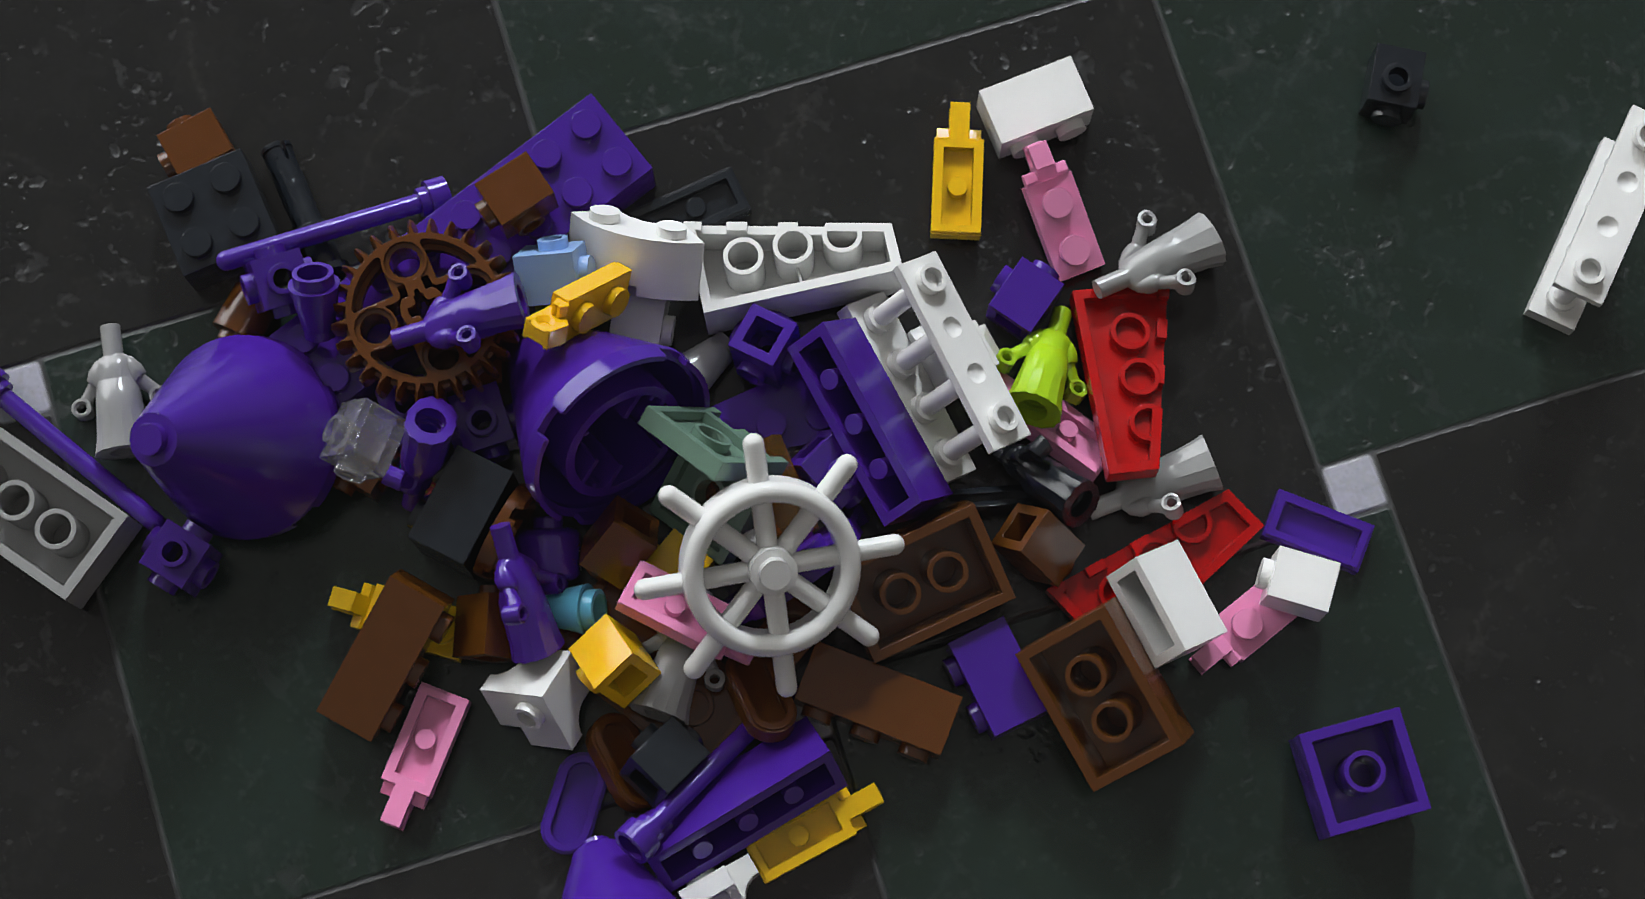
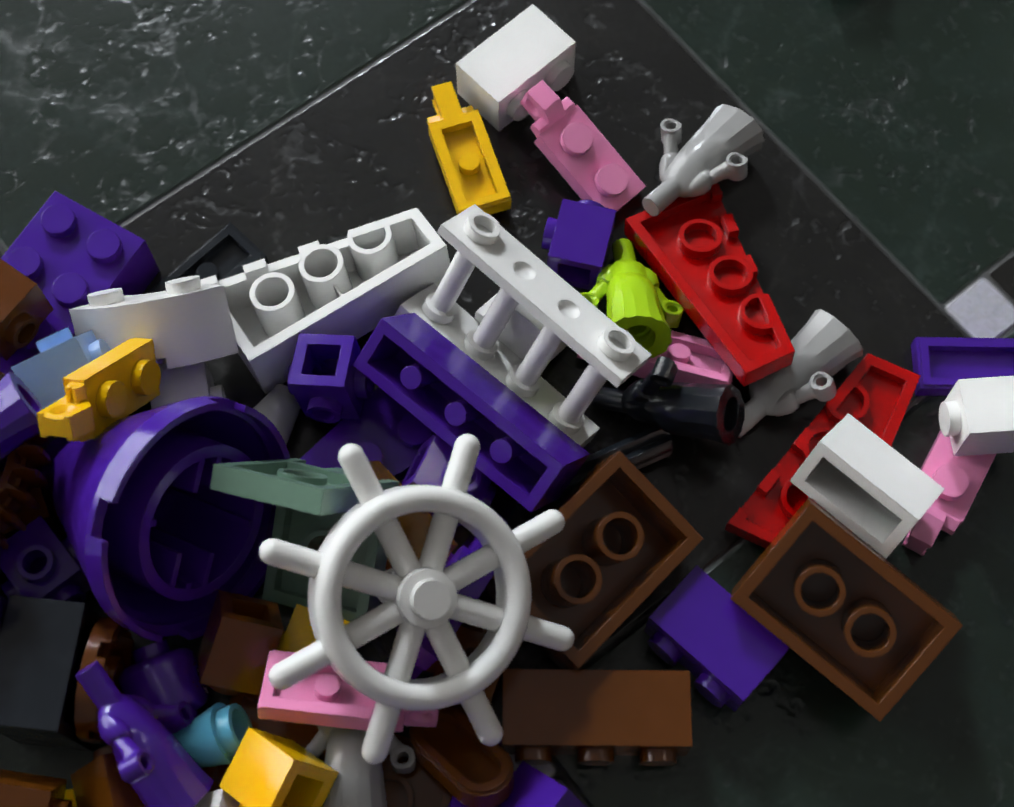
camera: 20 degrees left, 10 degrees down
reddish brown brick [992,503,1085,587] -> none

